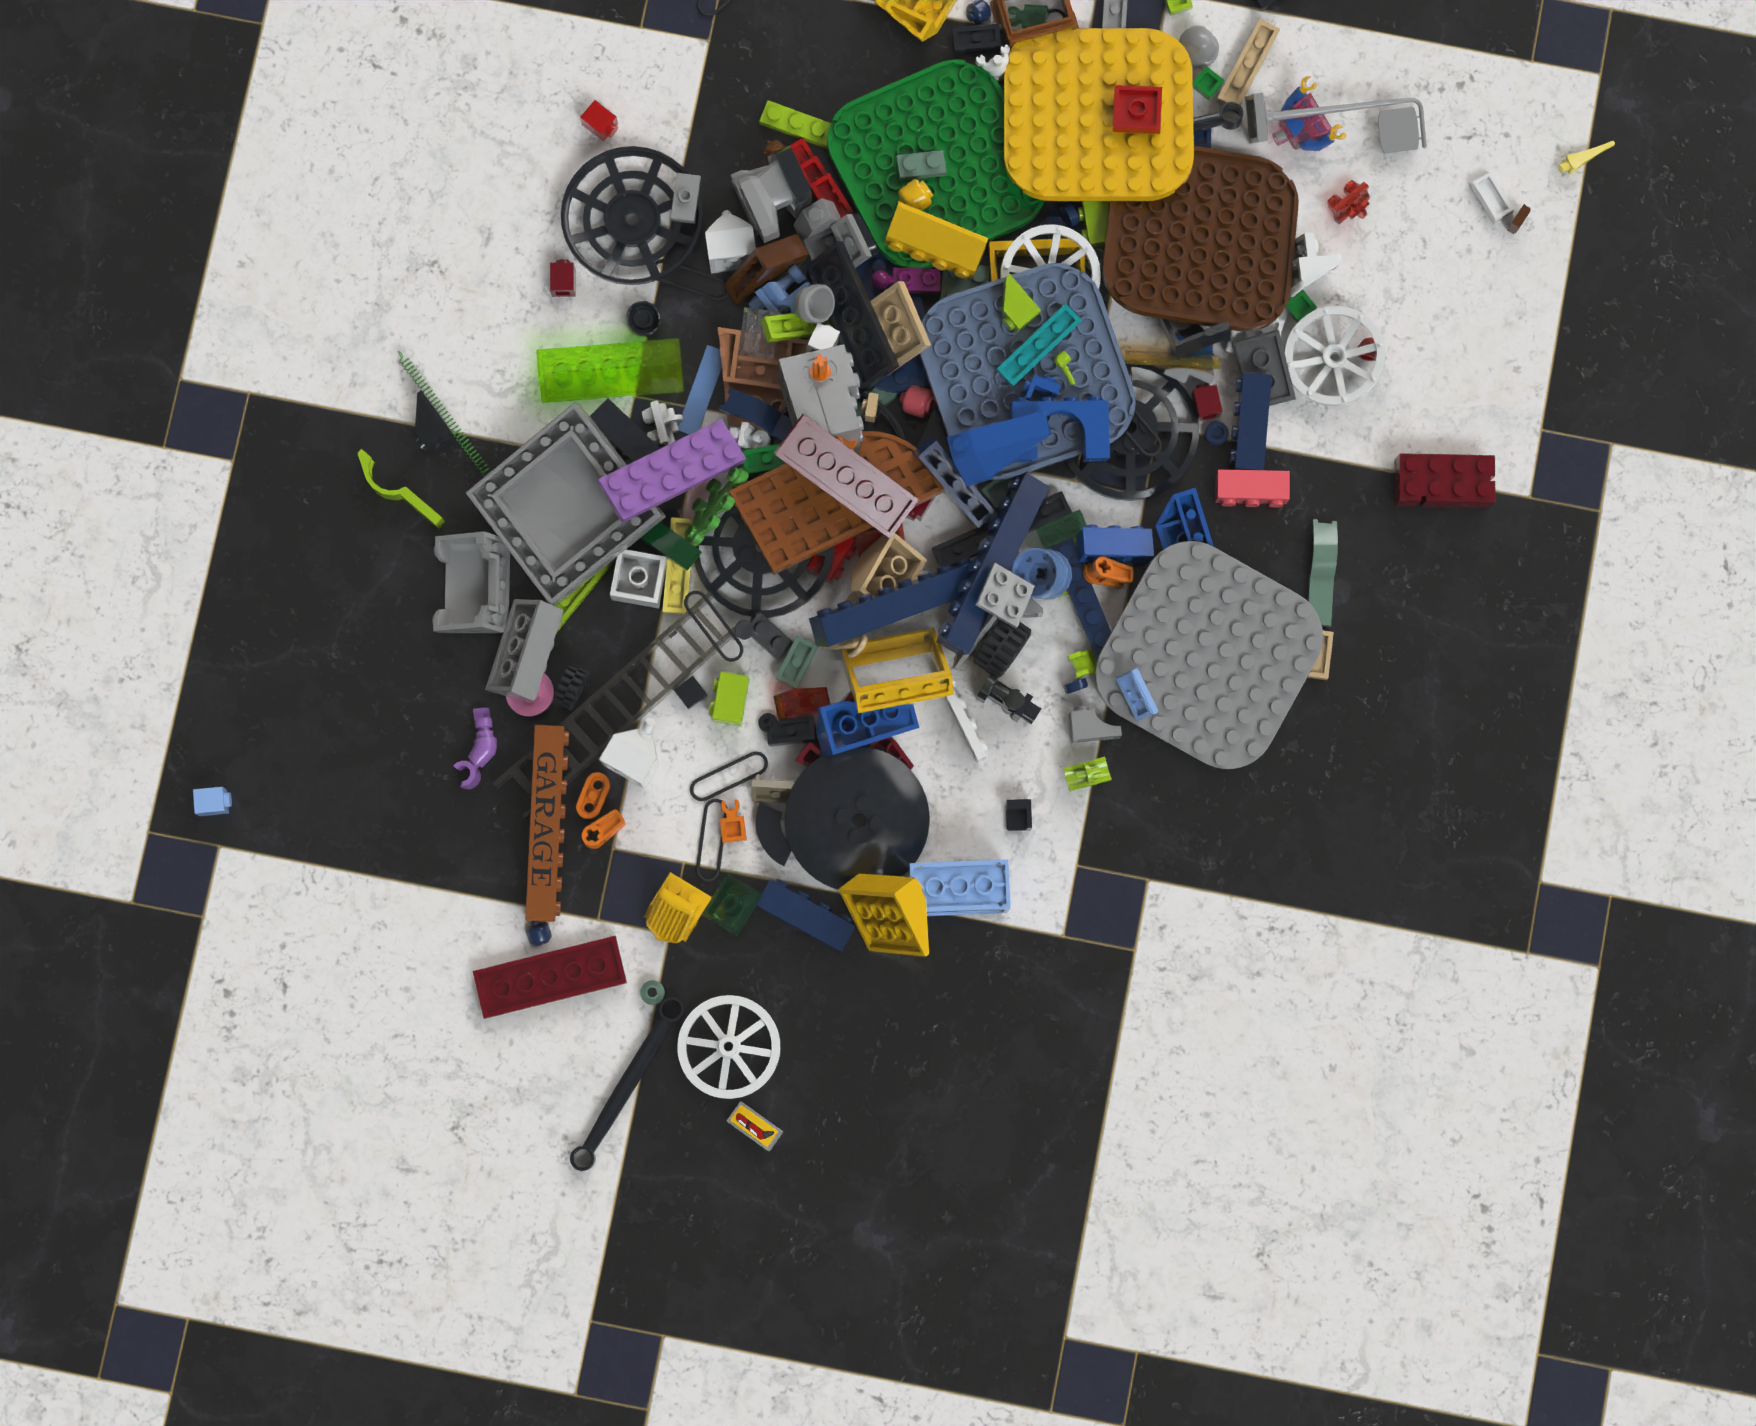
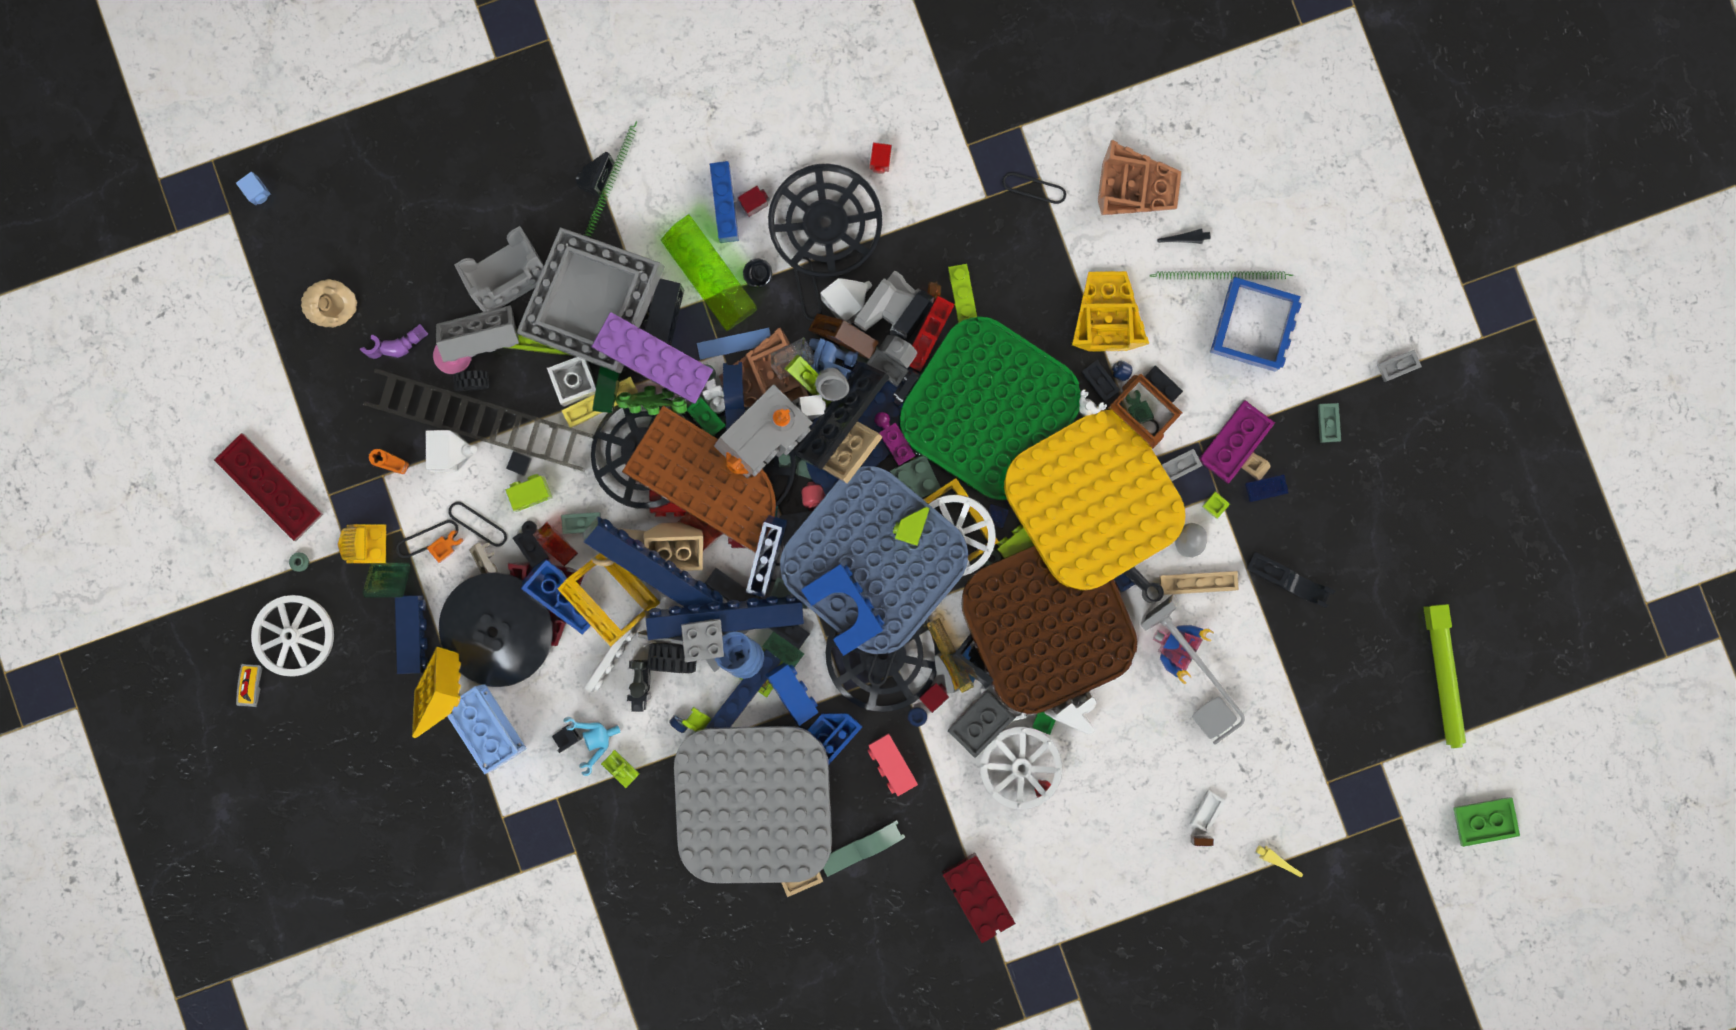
camera: 65 degrees right, 5 degrees up
lime piece [358,449,445,529] -> none
dark orange brick [525,725,569,922] -> none
dark blue piece [526,921,552,946] -> none
black piece [570,997,685,1171] -> none
orange plate [576,772,610,820] -> none
white hips [642,400,683,445] -> none
light grey plate [671,173,701,224] -> none
black piece [684,590,744,662] -> none
black hinge [734,611,793,661] -> none
black tile [756,803,791,867] -> none
plate [774,413,919,538] -> none
light grey plate [830,214,872,268] -> none
tan plate [861,392,879,423] -> none
yellow slope [885,202,988,280] -> none
sand green plate [896,150,947,181] -> none
yellow head [897,179,933,211] -> none
blue wedge [947,411,1051,487] -> none
teal plate [996,303,1082,387] -> none
blue bracket [1021,375,1061,400] -> none
lime hand [1054,351,1076,386] -> none
dark blue tile [1060,203,1079,228] -> none
light grey arch [1069,706,1122,743] -> none
orange piece [1083,556,1134,589] -> none
red plate [1113,85,1162,134] -> none
light blue plate [1115,668,1159,721] -> none
green plate [1192,66,1225,100] -> none
dark blue brick [1229,373,1272,470] -> none
clear red hips [1327,180,1370,224] -> none
none -> tan piece [301,279,357,328]
none -> medium azure piece [563,717,620,776]
none -> blue brick [709,161,739,243]

